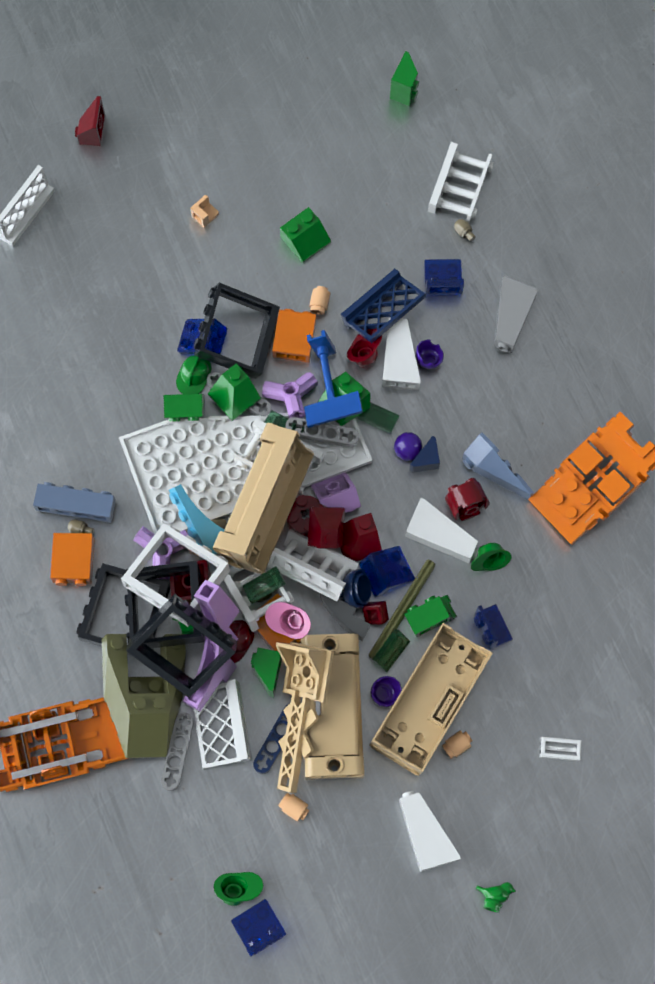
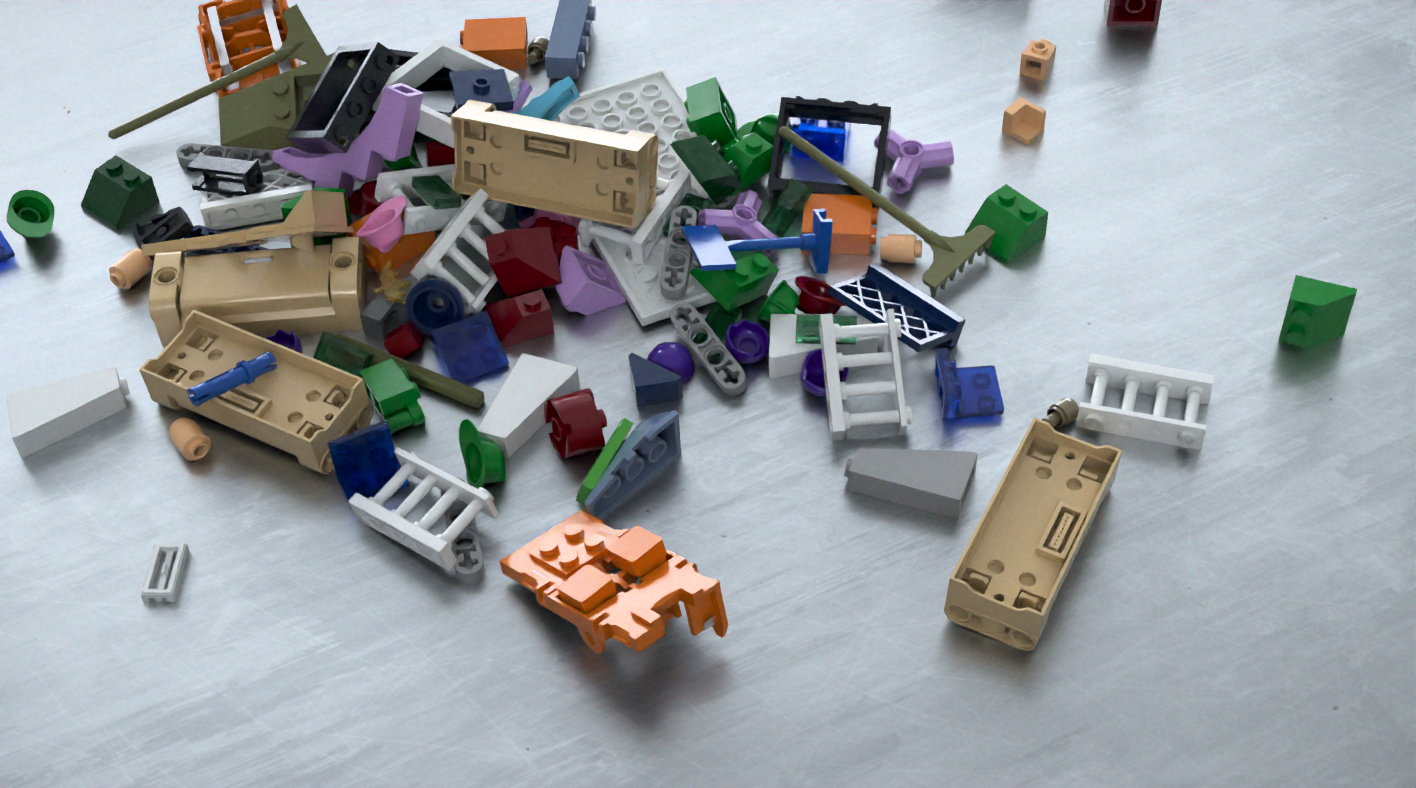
camera: 90 degrees right, 25 degrees down
none -> dark green slope [81,155,159,231]
none -> olive piece [108,4,327,140]
none -> black wing [129,206,194,261]
none -> black window [187,152,264,196]
none -> blue pin [187,351,277,407]
none -> white fence [348,448,499,571]
none -> clear yellow piece [374,260,411,303]
none -> light grey beam [440,478,485,584]
none -> dark blue plate [449,69,514,111]
none -> bright green tile [576,418,633,505]
none -> dark green slope [670,135,743,205]
none -> light grey beam [670,302,747,396]
none -> dark purple hair [725,319,770,364]
none -> green piece [757,280,800,323]
none -> clear green tile [761,178,813,238]
none -> olive piece [779,126,996,298]
none -> clear green tile [796,314,857,345]
none -> white fence [819,309,912,441]
none -> lavender piece [874,129,954,194]
none -> tan piece [944,417,1123,651]
none -> light nougat brick [1019,39,1056,80]

